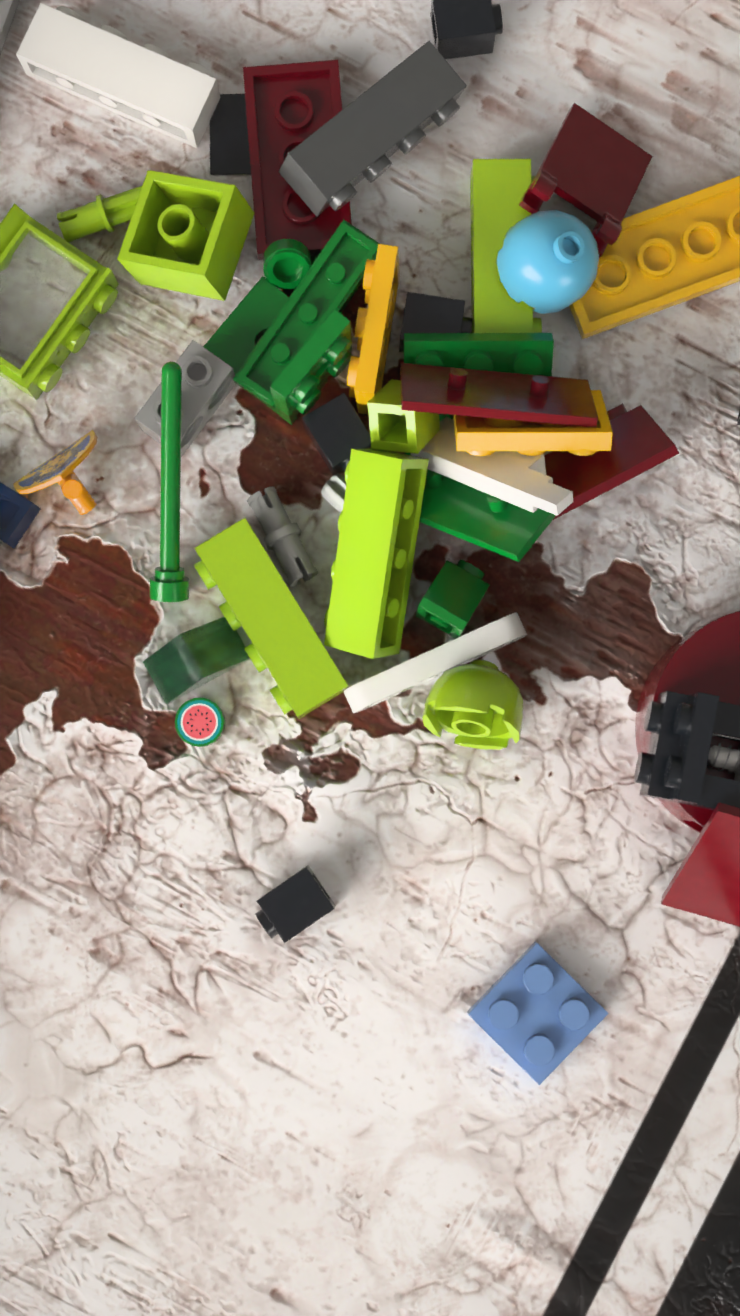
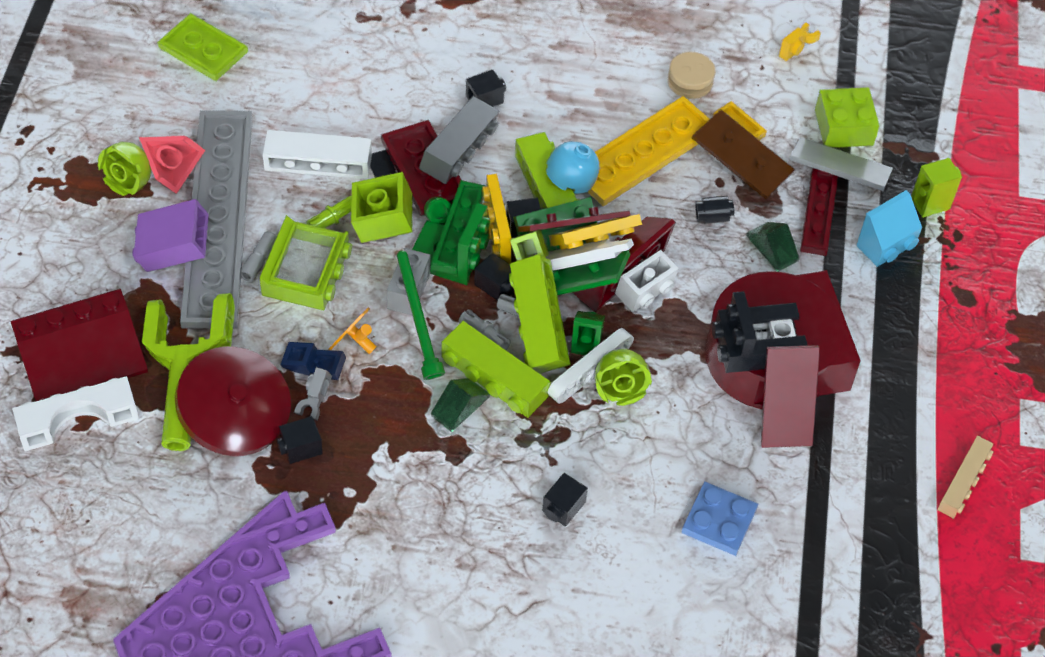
camera: 25 degrees left, 30 degrees down
tile [175,698,225,747] -> none
dark red flag [519,103,653,258] -> none
none -> white brick [615,250,679,312]

